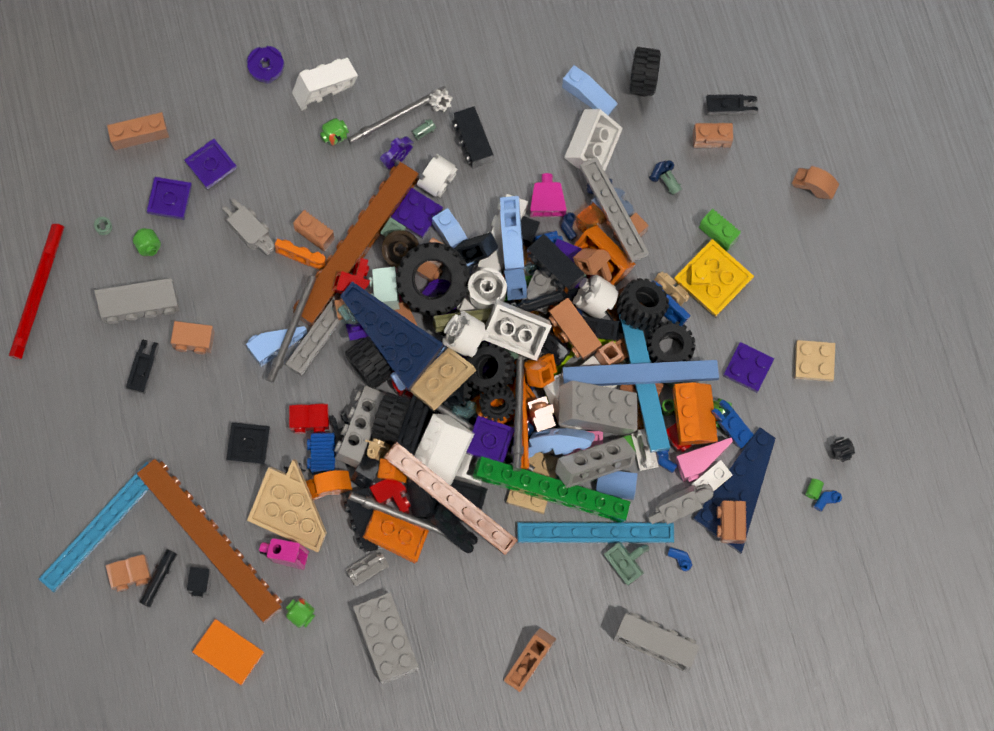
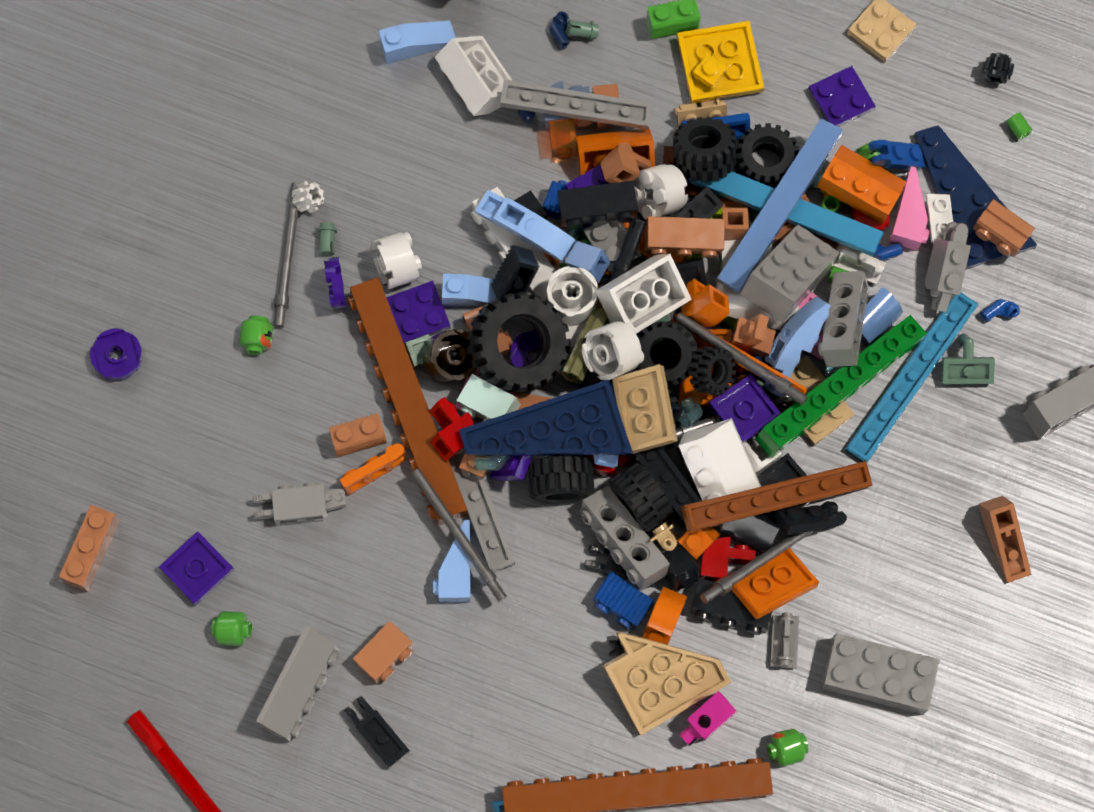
camera: 55 degrees left, 0 degrees up
sand green bush [94,216,112,236] -> none
dark purple plate [184,139,237,190] -> none
black plate [226,422,271,466] -> none
red brick [289,404,330,434] -> none
white wedge [292,58,358,111] -> none
black brick [451,106,494,169] -> none
dark pink torso [530,173,566,217] -> none
dark blue arm [561,212,577,241] -> none
blue arm [813,491,842,512] -> none

